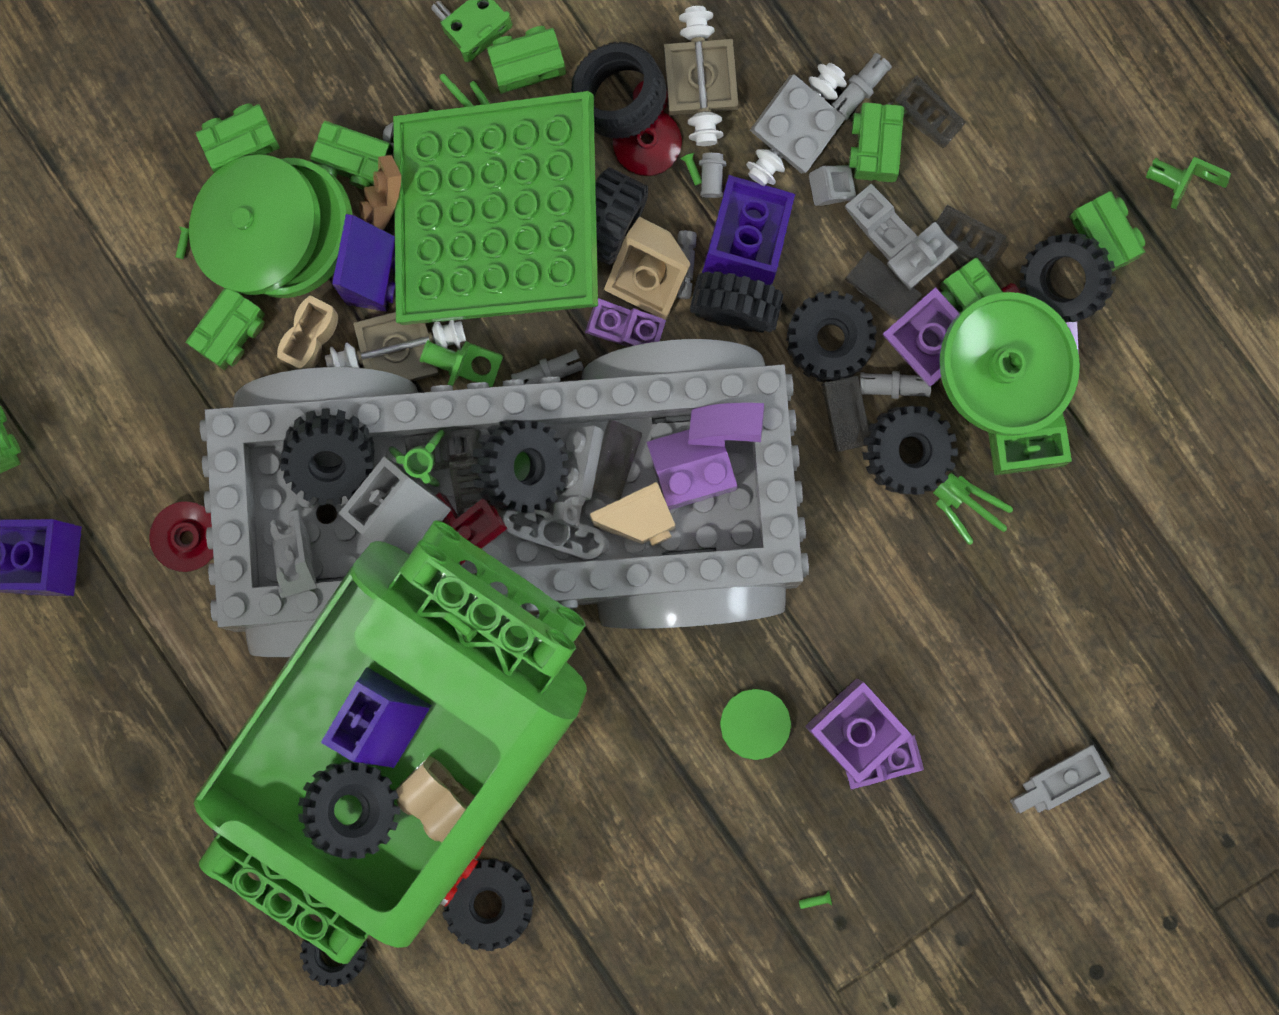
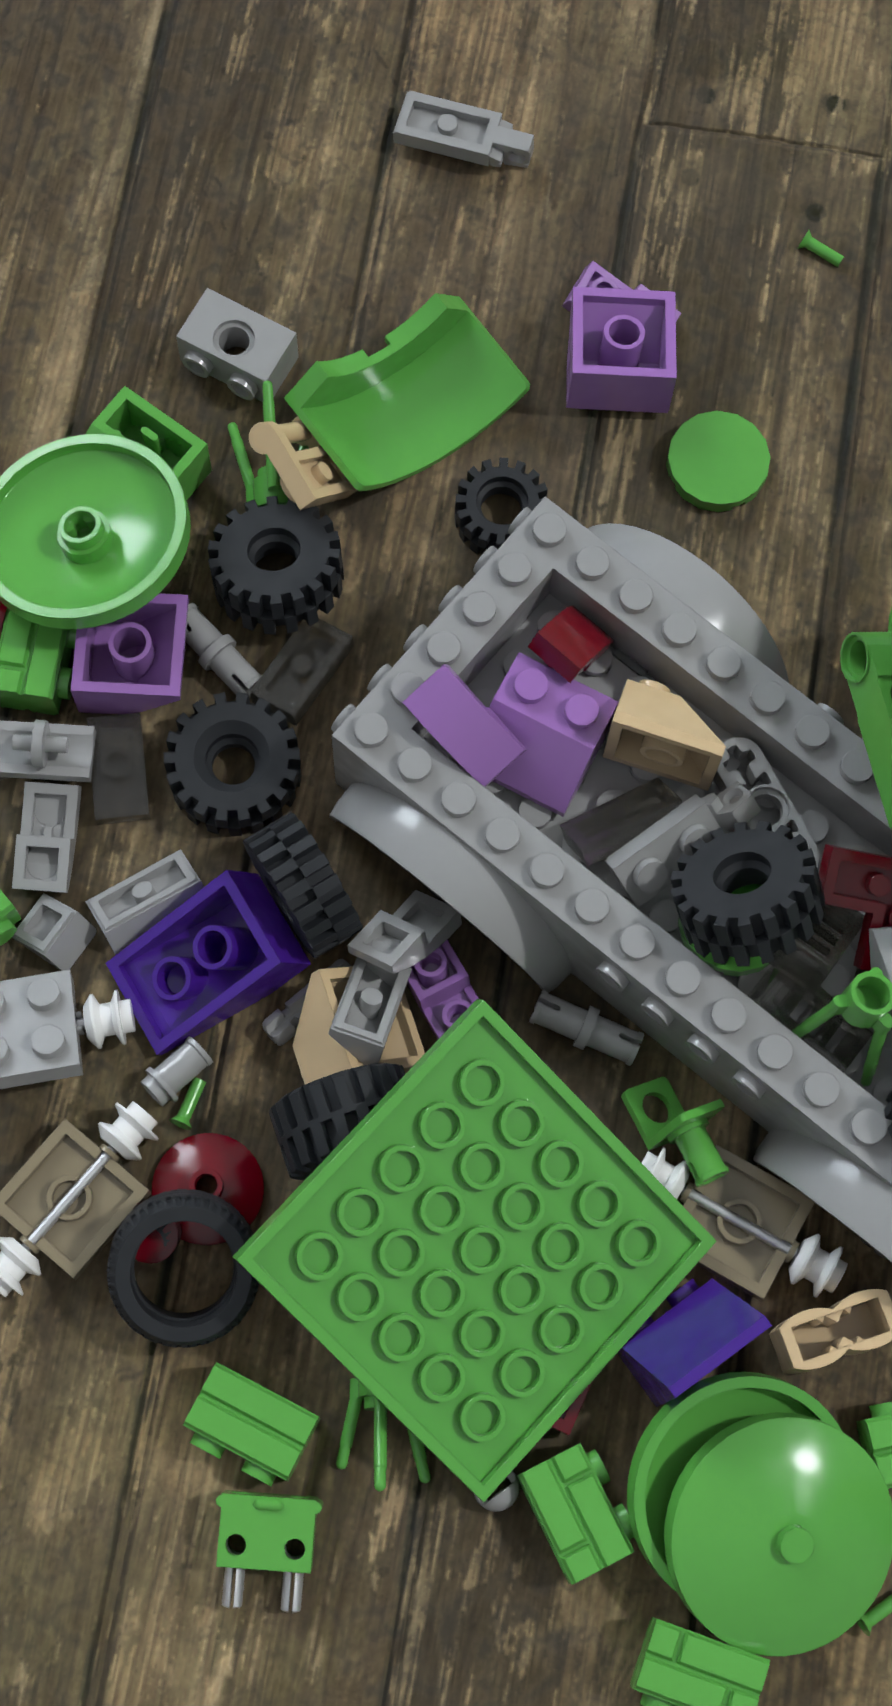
camera: 140 degrees left, 10 degrees down
medium nougat slope [359,155,401,230] -> none
none -> light grey slope [85,849,204,955]
none -> light grey brick [176,288,299,402]
none -> tan plate [249,416,357,510]
none -> bright green panel [284,293,530,491]
none -> light grey slope [328,957,412,1065]
none -> light grey slope [347,890,462,974]
none -> black tyre [454,457,548,554]
none -> dark red slope [527,605,615,683]

